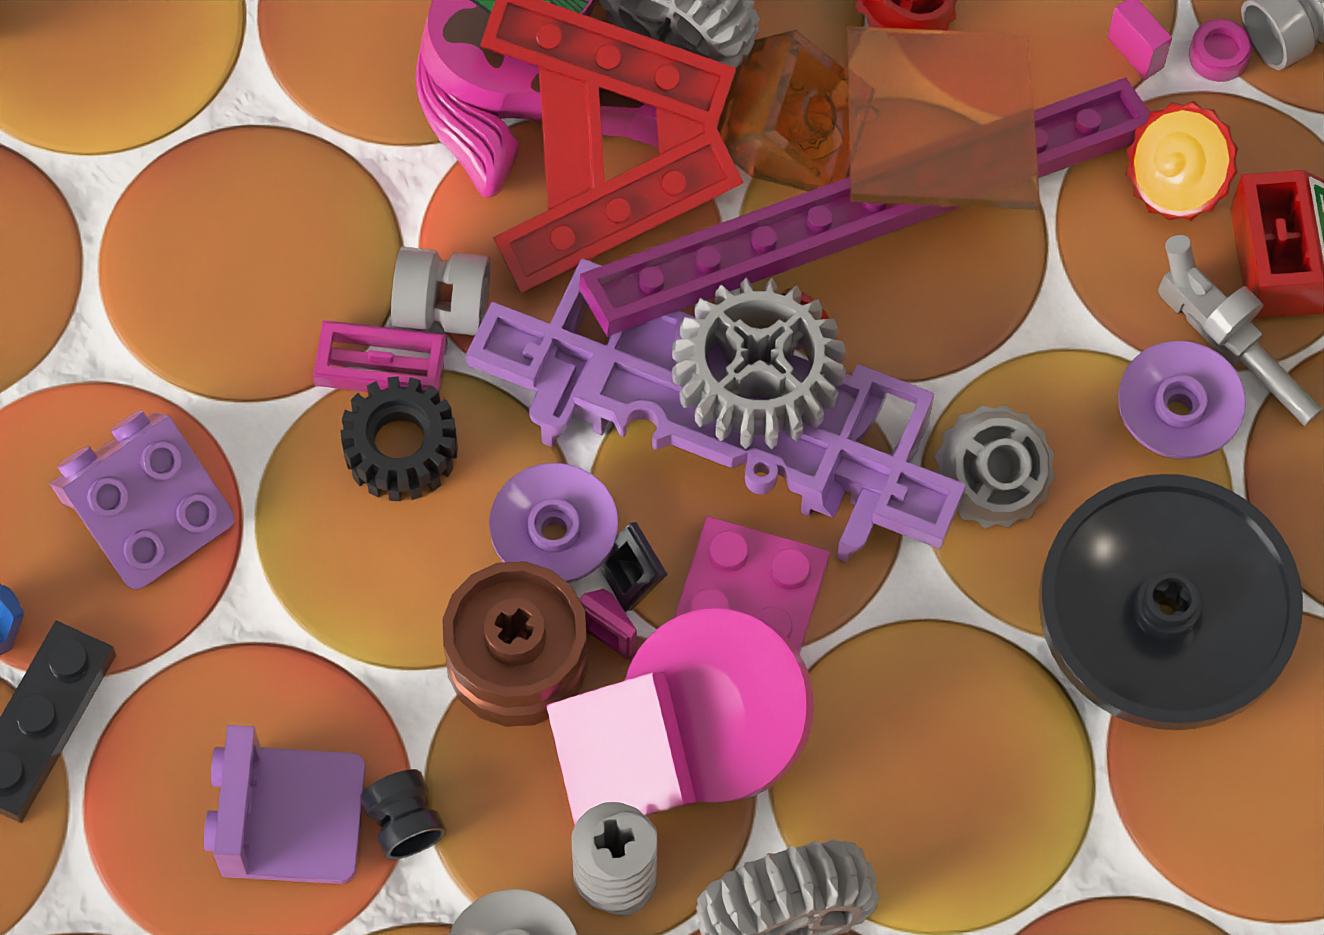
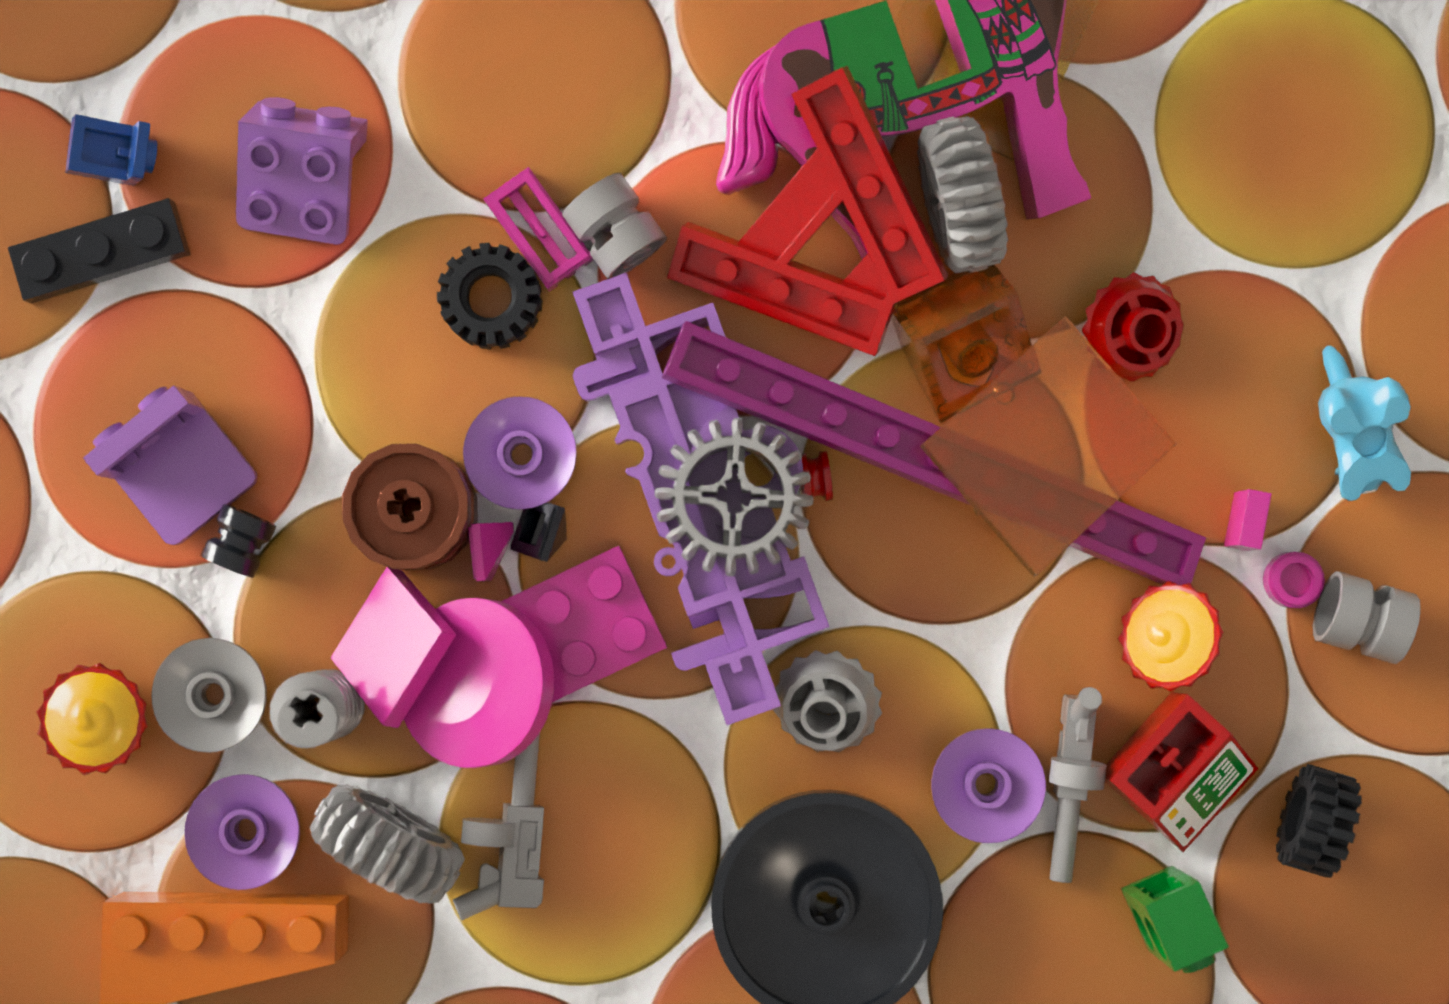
camera: 45 degrees right, 20 degrees up
none -> light grey piece [453,733,544,921]

